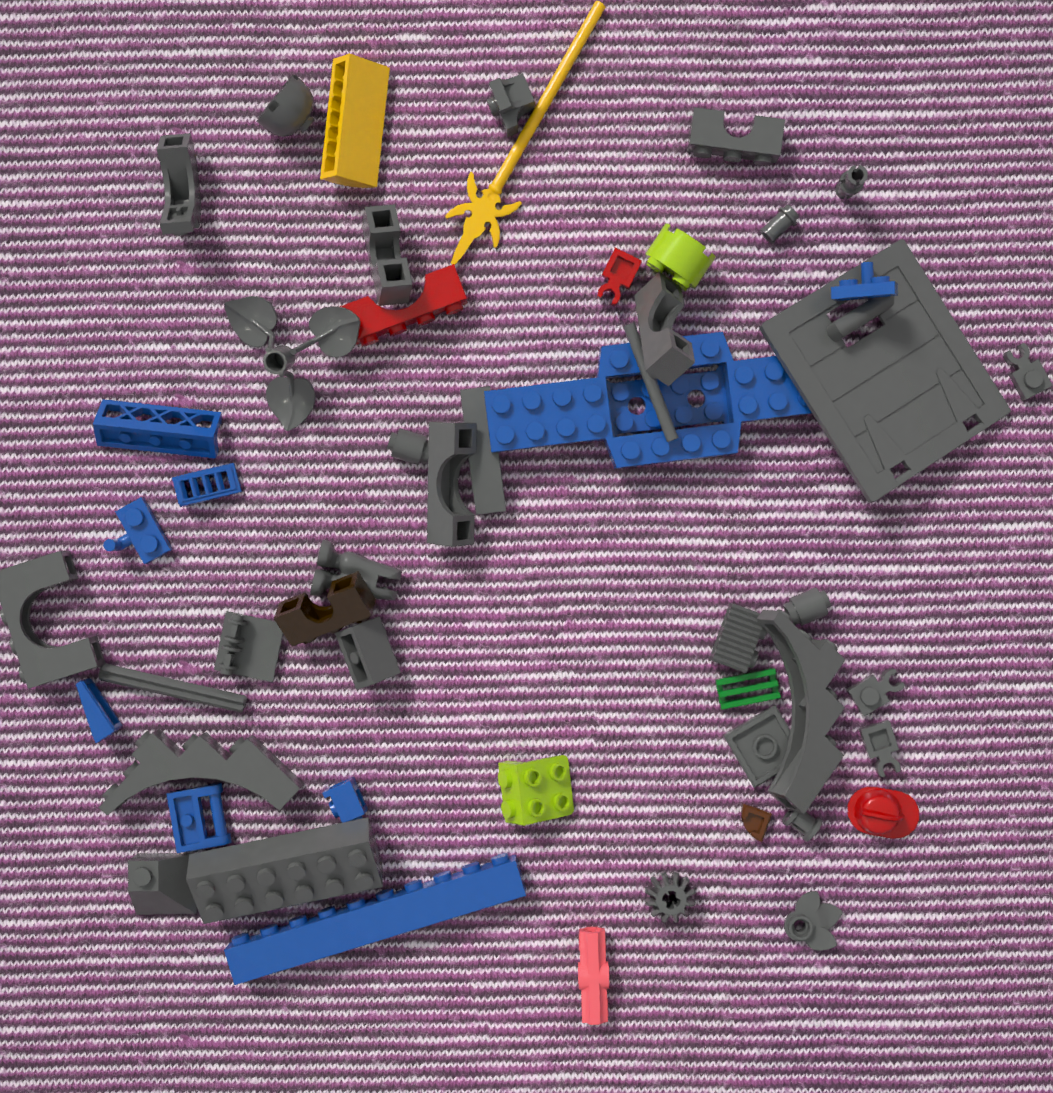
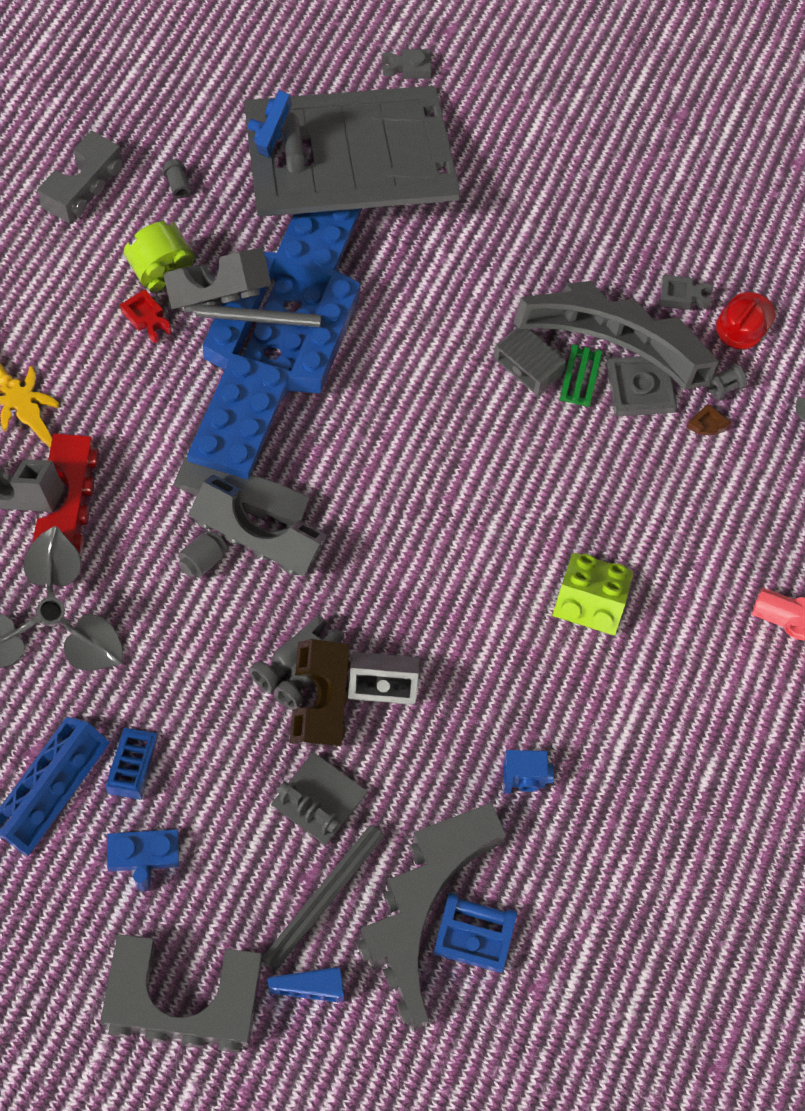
camera: 70 degrees left, 25 degrees down
dark grey slope [128,853,198,915] -> none
dark grey brick [186,817,383,924] -> none
blue brick [224,853,526,985] -> none
dark grey gear [644,870,696,923] -> none
dark grey brick [783,587,831,626] -> none
dark grey pin [835,165,868,199] -> none
dark grey plate [846,668,905,716] -> none

